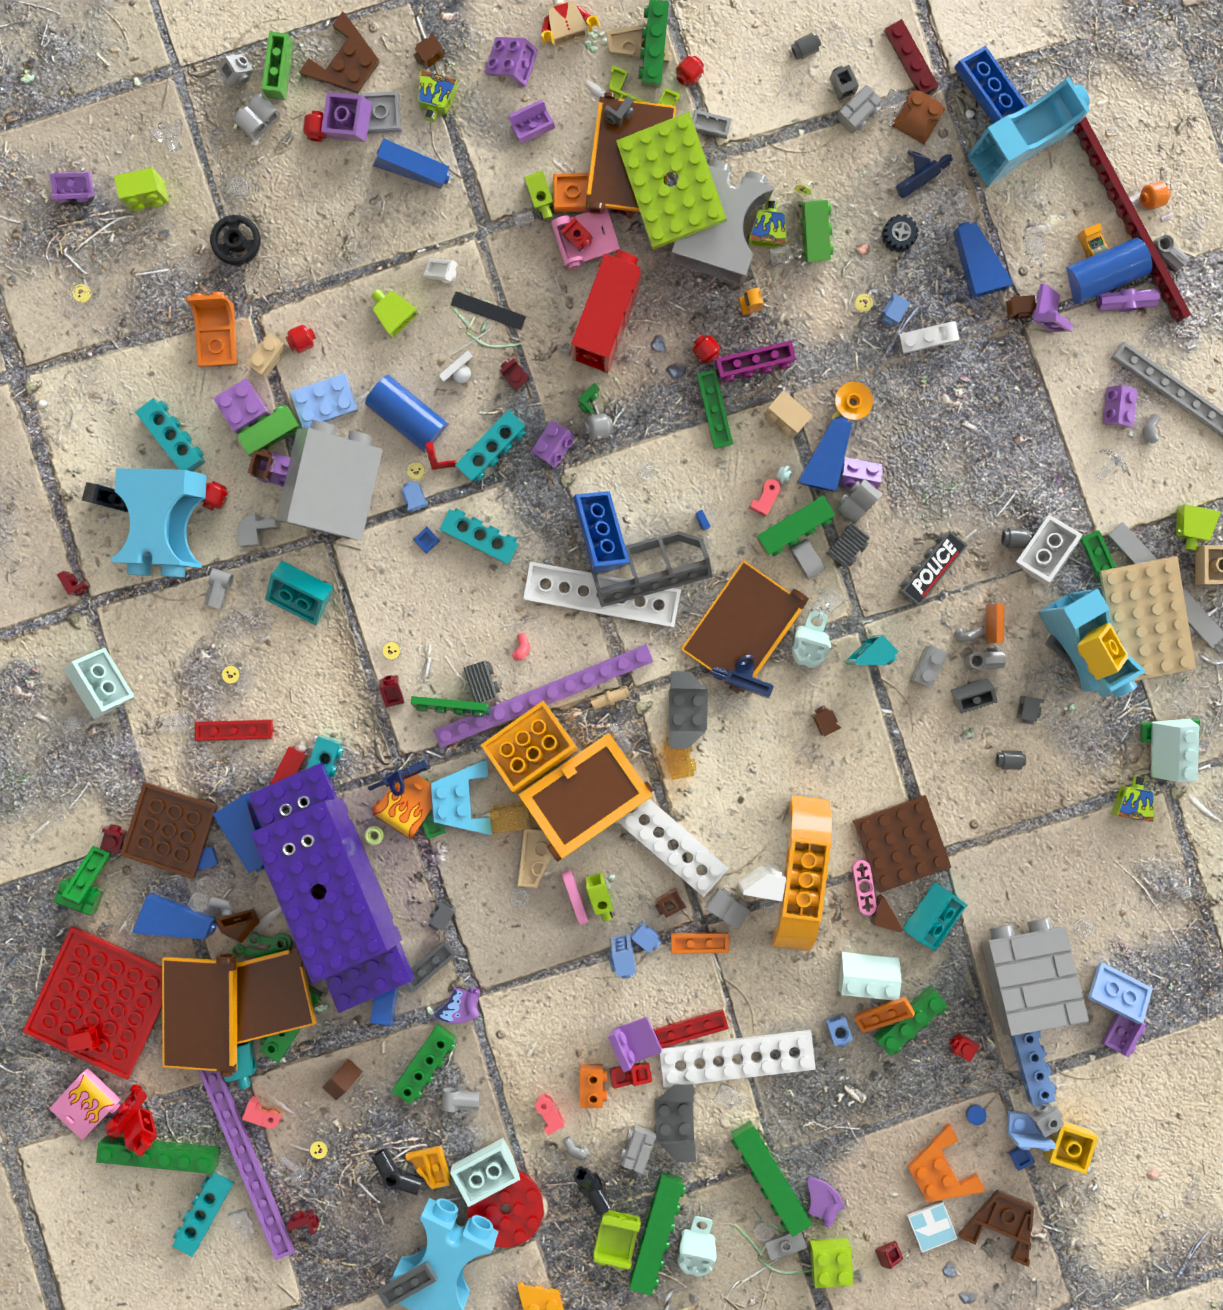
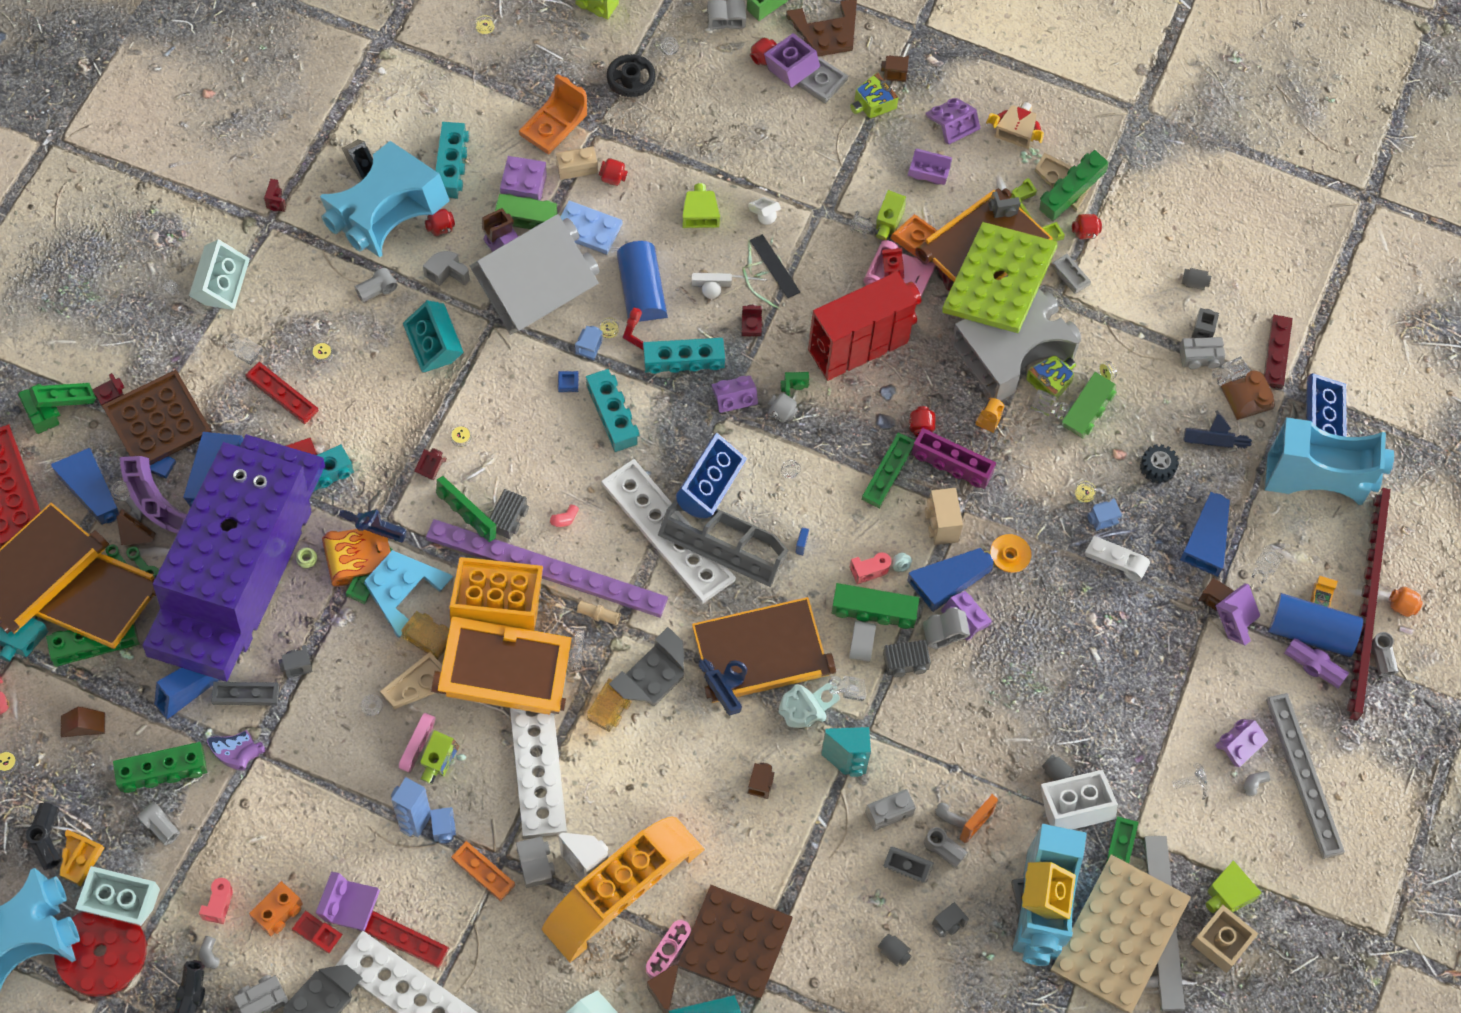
camera: 40 degrees right, 25 degrees down
blue slope [373,138,451,189] -> none
reddish brown window [655,888,686,918] -> none
brick [899,531,968,606] -> none
none -> medium lavender brick [120,456,187,534]

